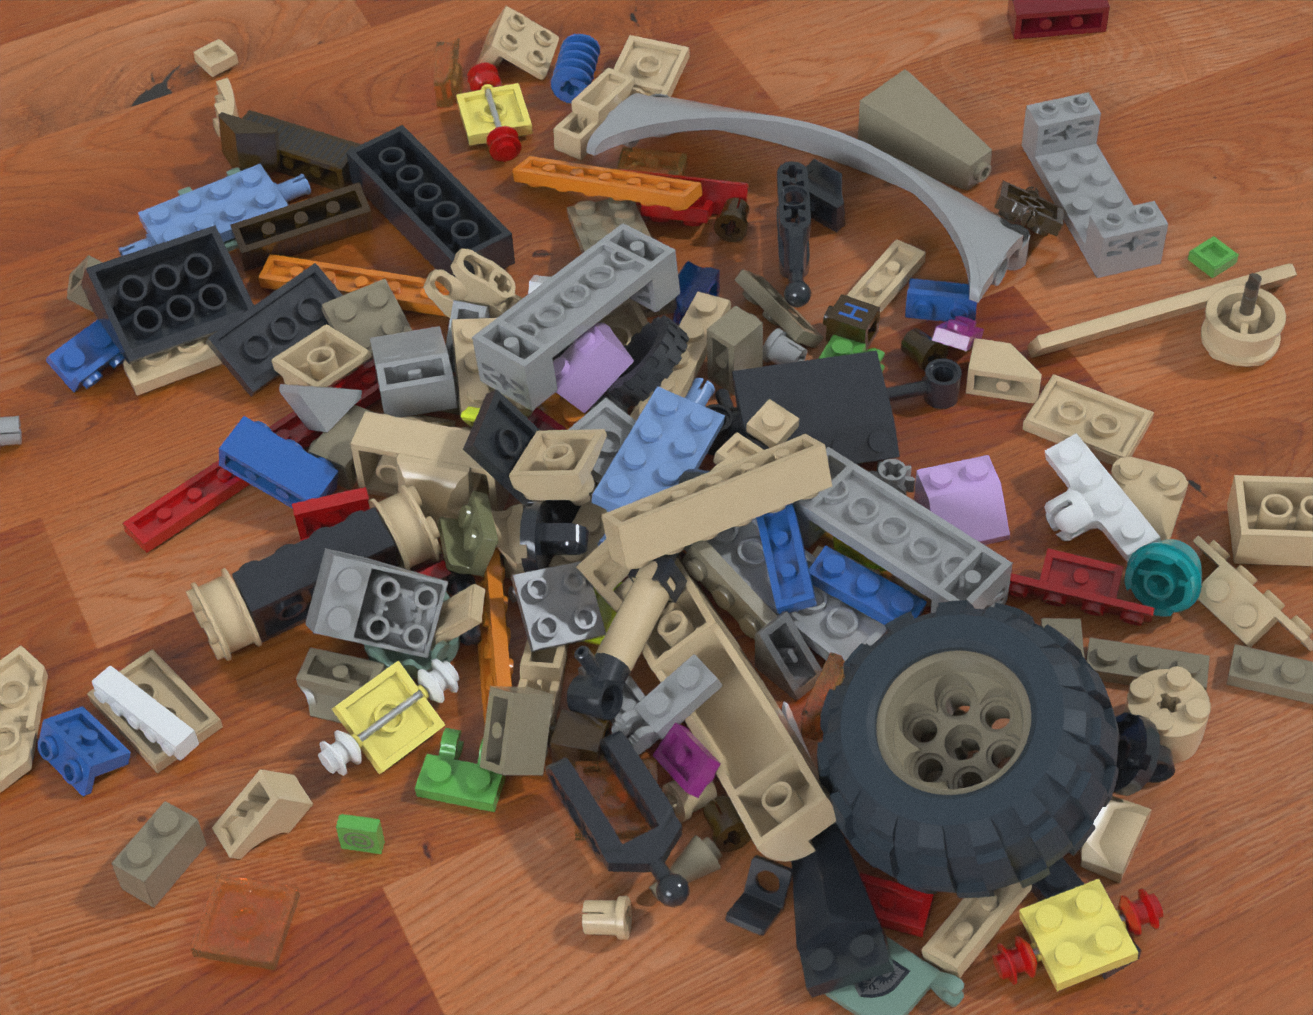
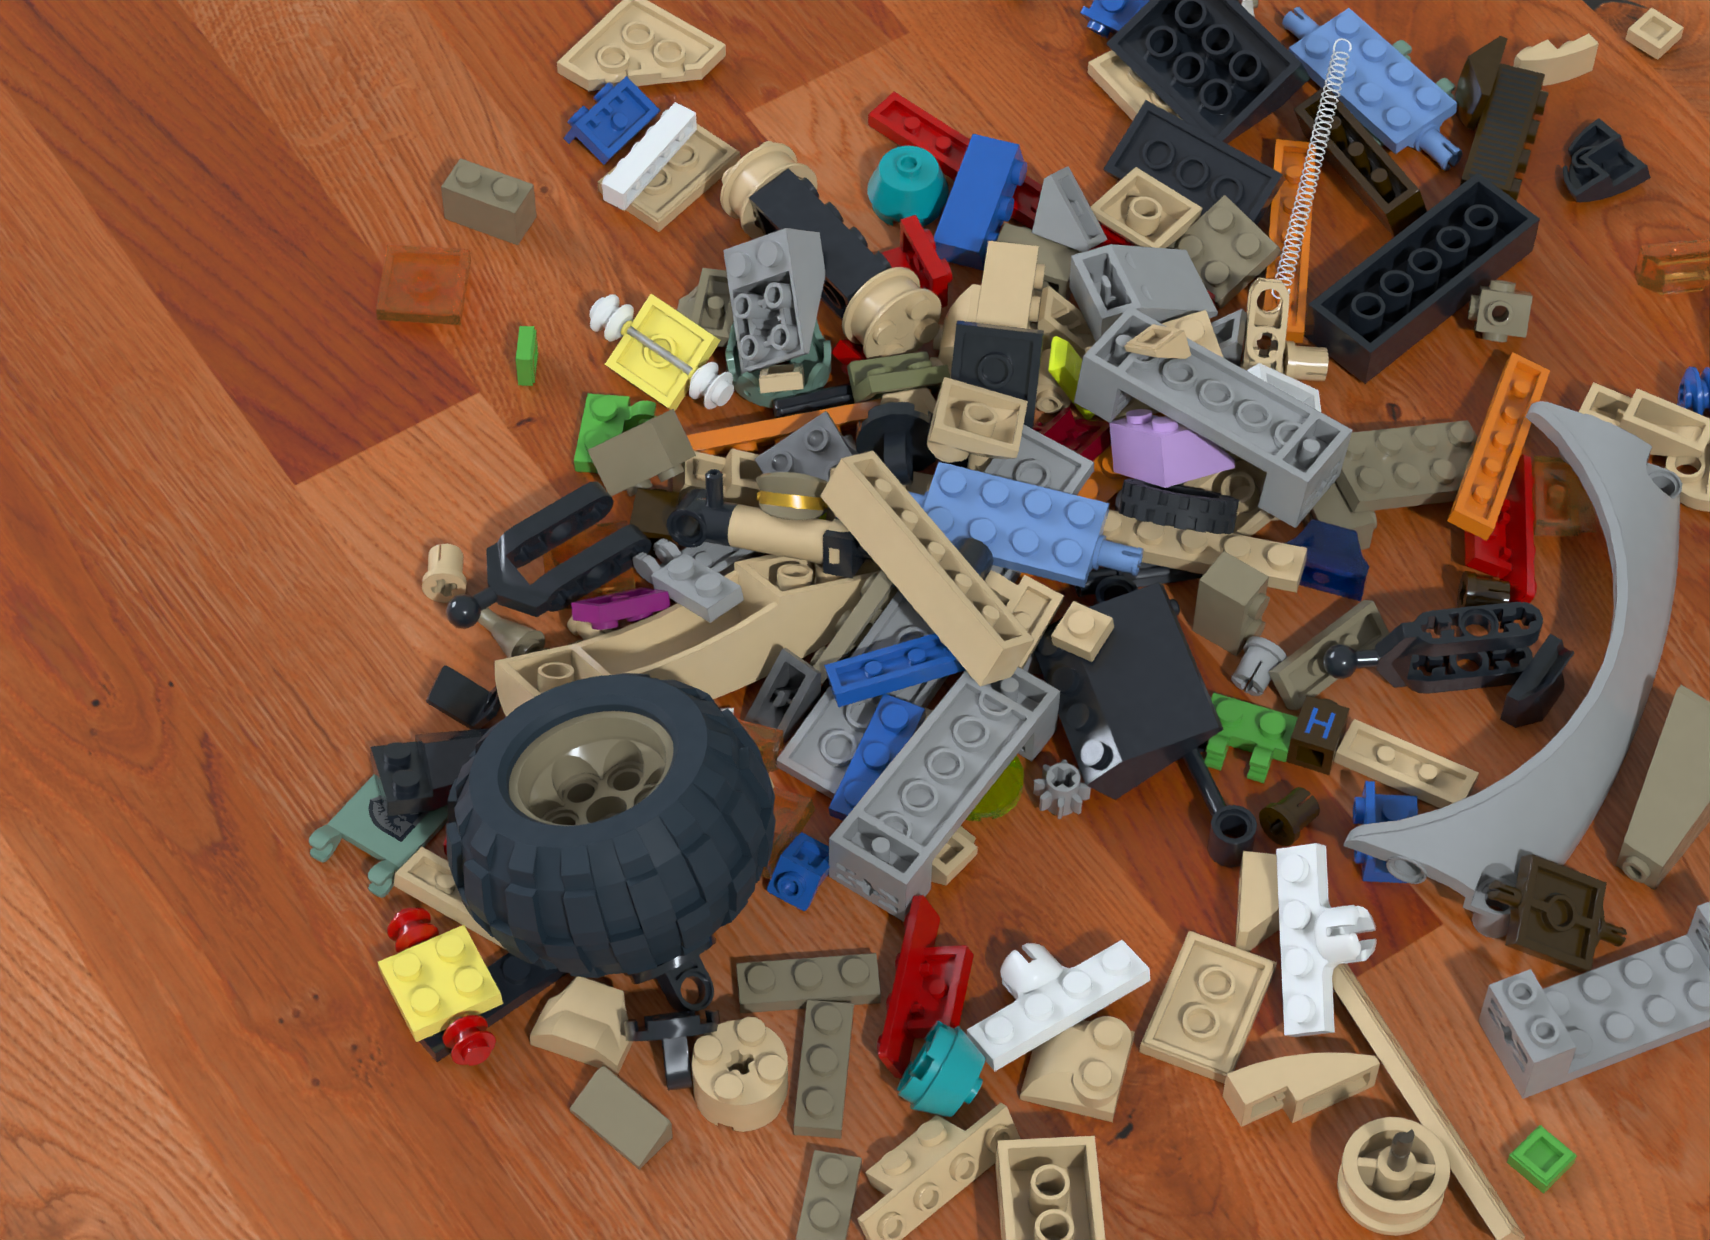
camera: 80 degrees right, 5 degrees up
tan arch [212,769,313,859] -> none
light yellow plate [456,63,533,162] -> none
lavender slope [914,455,1010,545] -> none
magenta plate [932,316,984,351] -> none
none -> dark tan slope [570,1066,672,1170]
none -> dark tan piece [756,472,828,520]
none -> teal cone [867,146,949,227]
none -> tan slope [1124,324,1191,359]
none -> tan slope [1222,1053,1380,1127]
none -> white piece [1272,38,1352,299]
none -> white plate [1276,843,1377,1037]
none -> dark tan brick [1467,280,1533,342]
none -> black brick [1563,118,1651,202]

